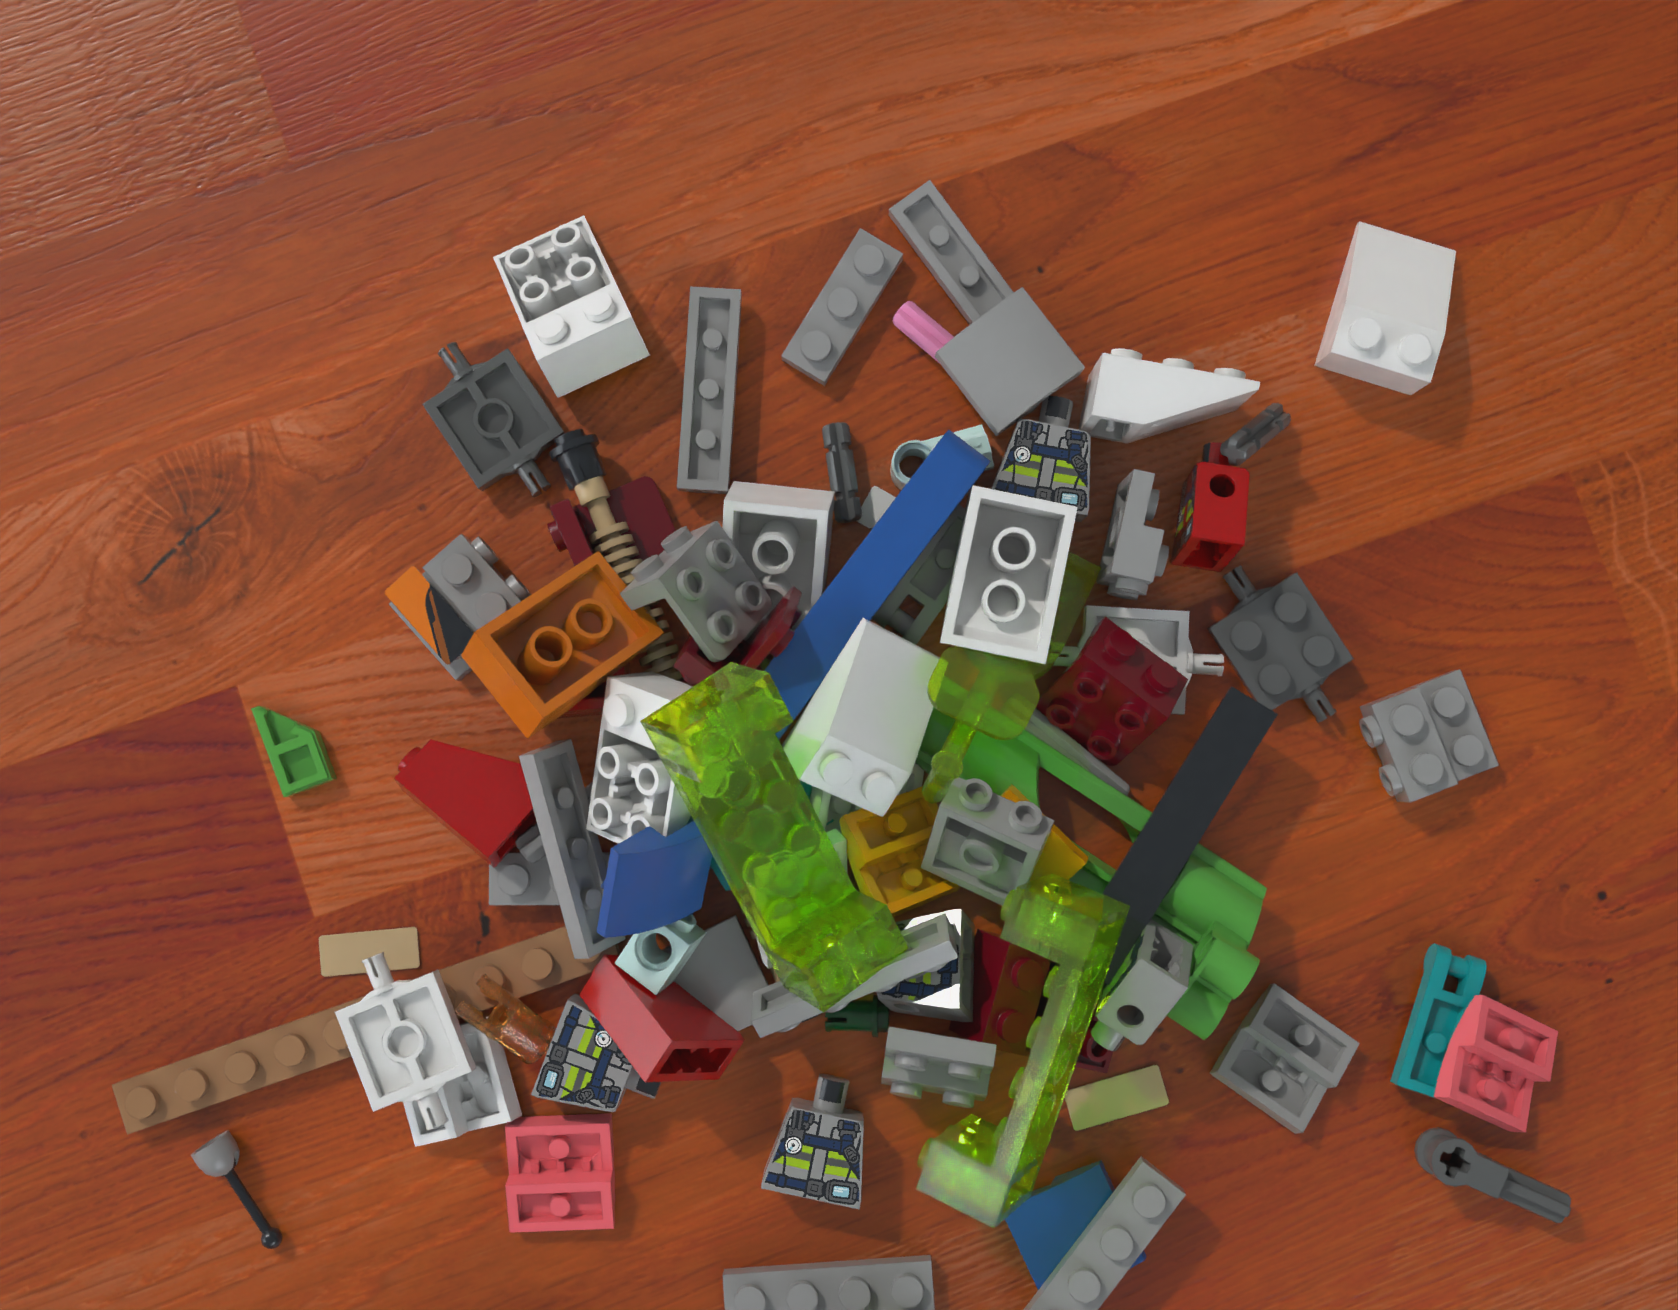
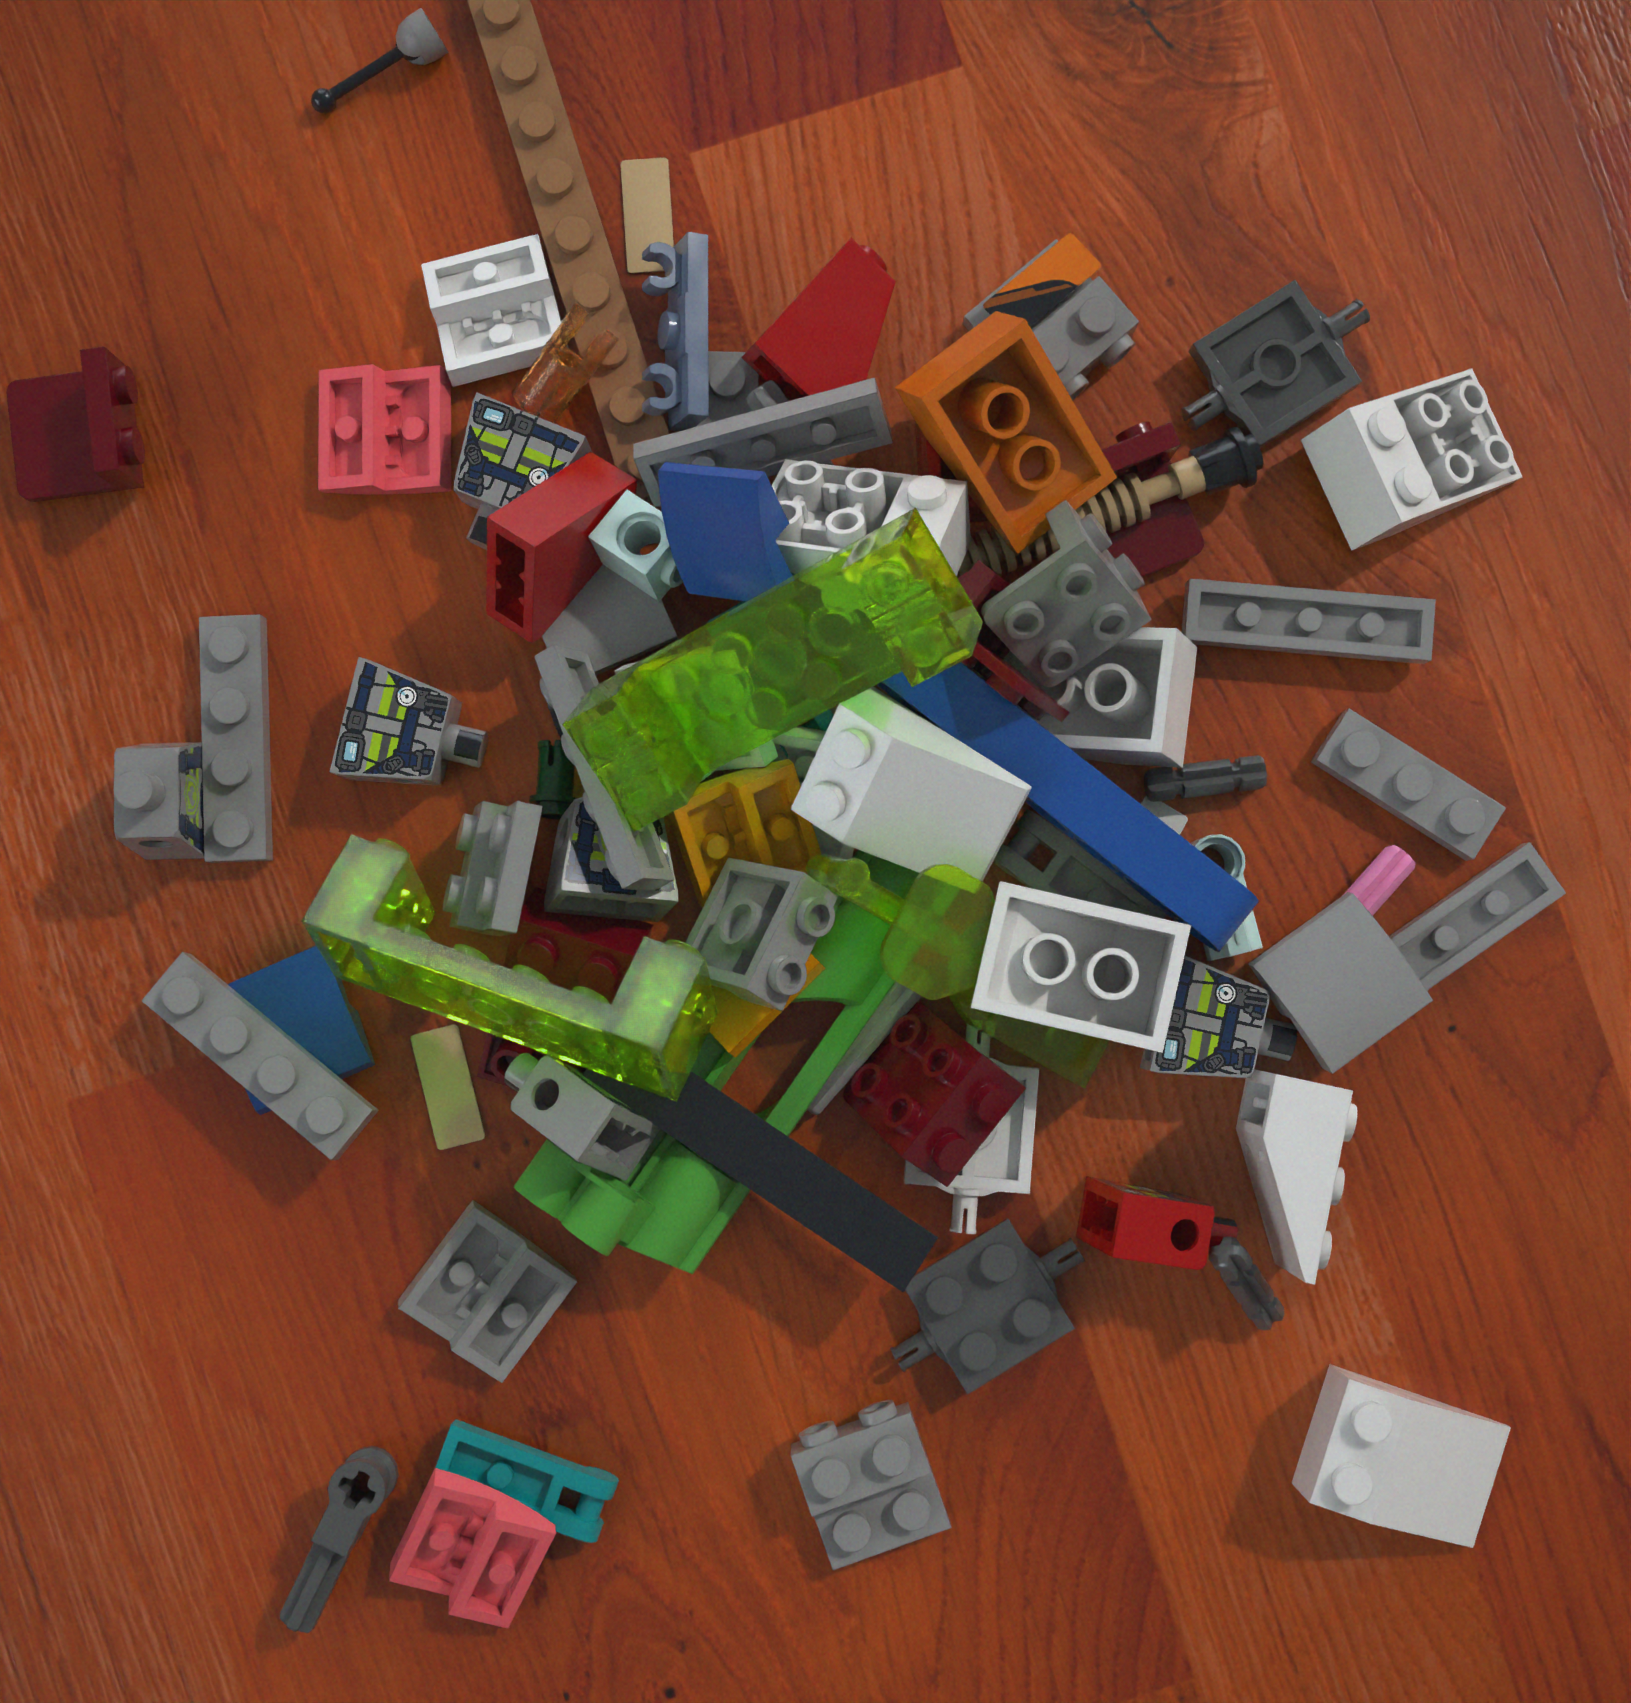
camera: 90 degrees right, 0 degrees up
bright green tile [251,706,337,797] -> none
white plate [335,952,476,1130] -> none
light grey plate [1096,469,1169,600] -> none
none -> sand blue plate [642,232,709,431]

